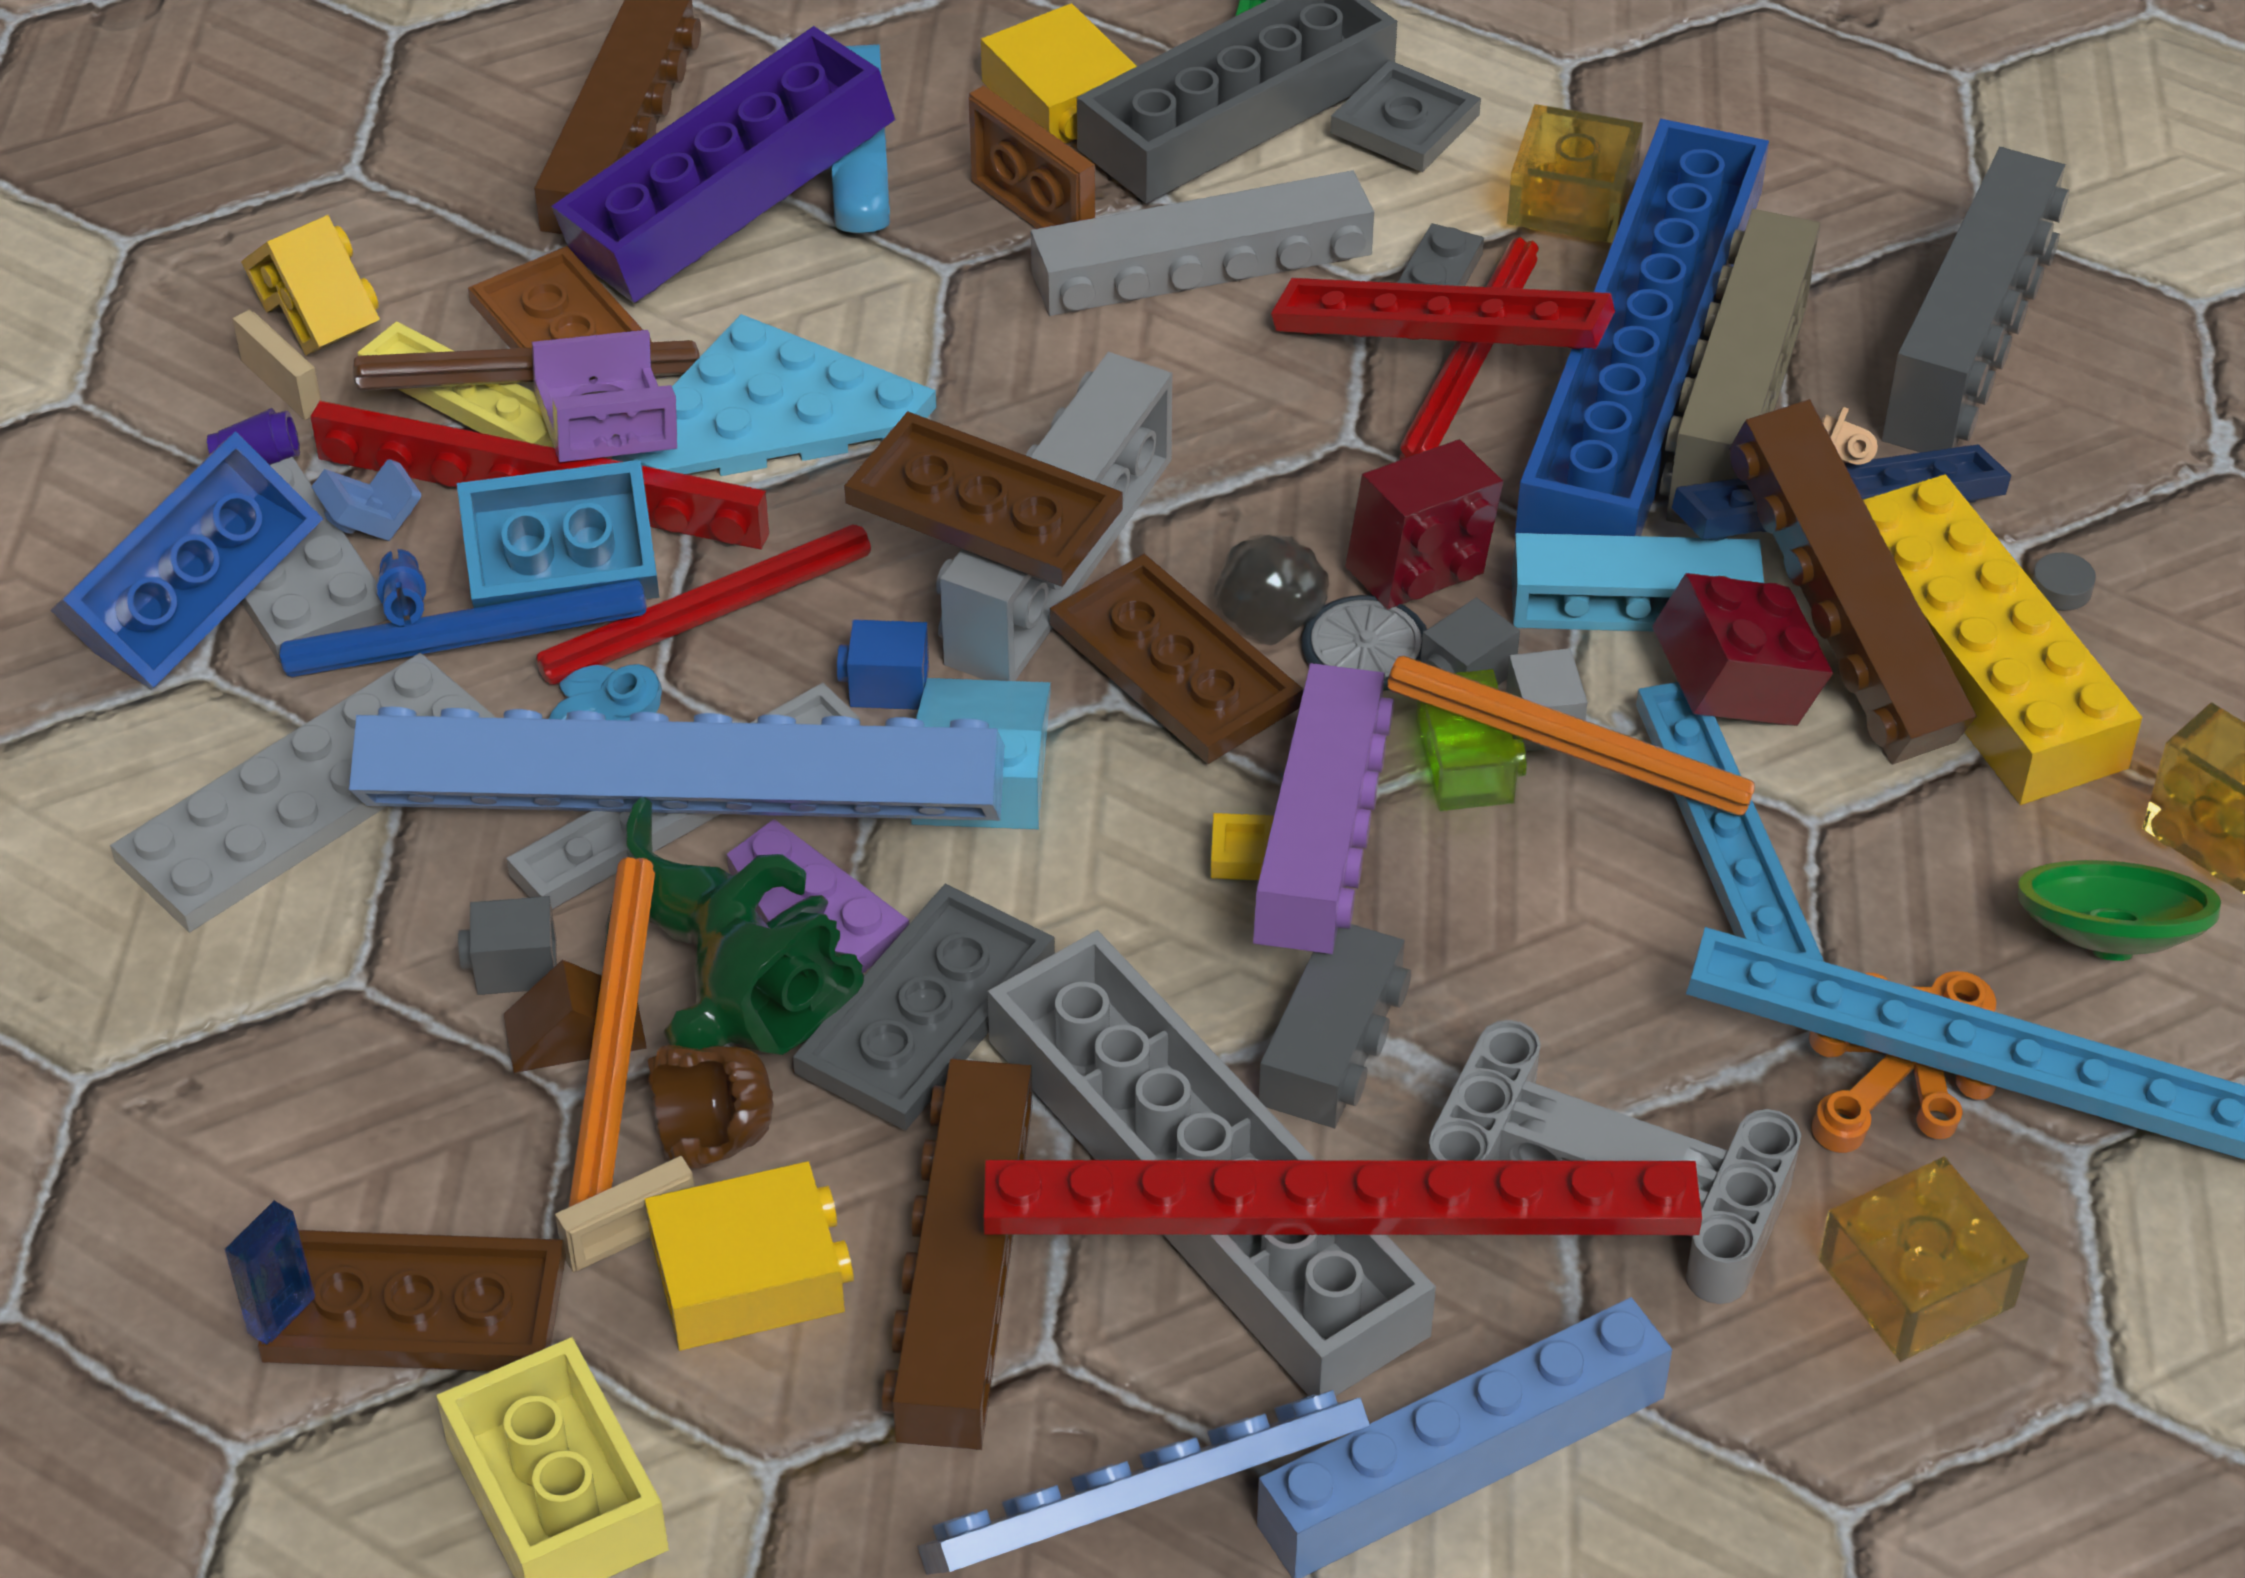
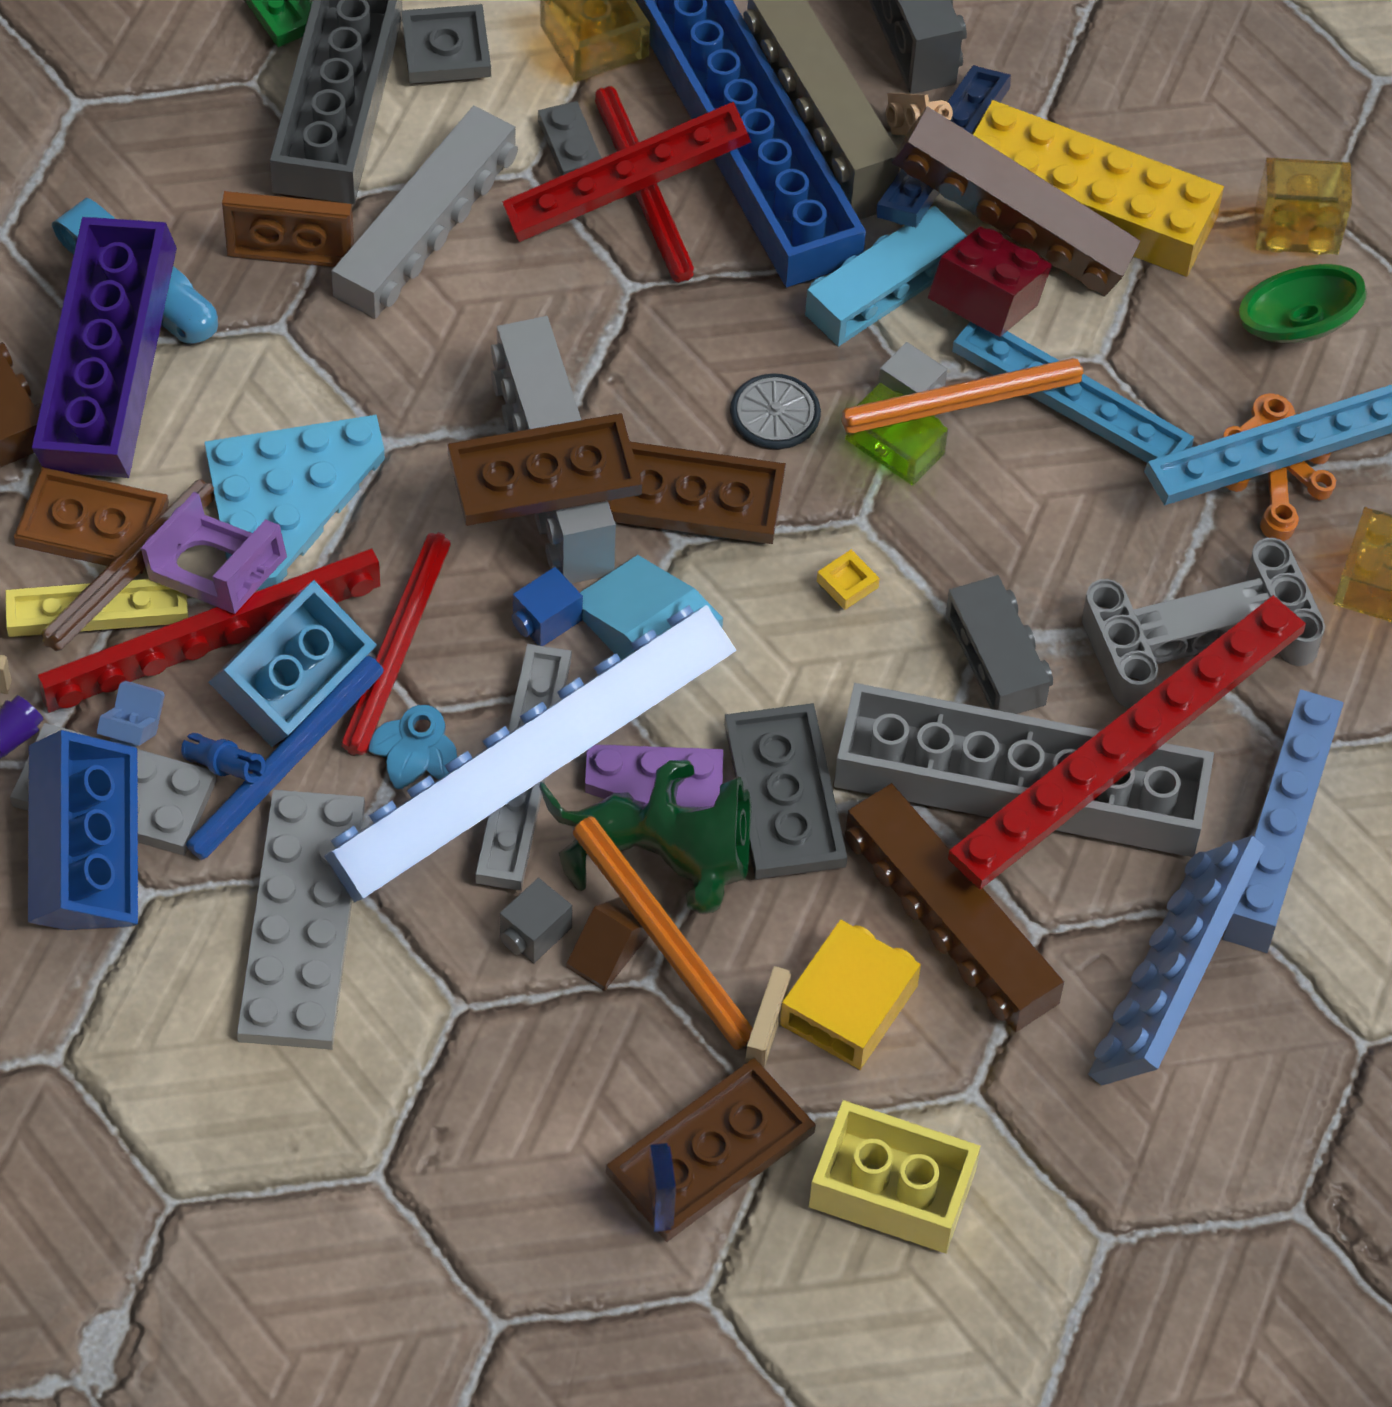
camera: 45 degrees left, 10 degrees up
reddish brown hair [647,1045,774,1170] -> none
yellow brick [980,3,1137,144] -> none
clear smoke hair [1213,534,1329,645] -> none
medium lavender brick [1253,663,1394,954] -> none
dark red brick [1345,439,1503,610] -> none
dark grey brick [1421,597,1520,688] -> none
dark grey tile [2032,552,2096,610] -> none

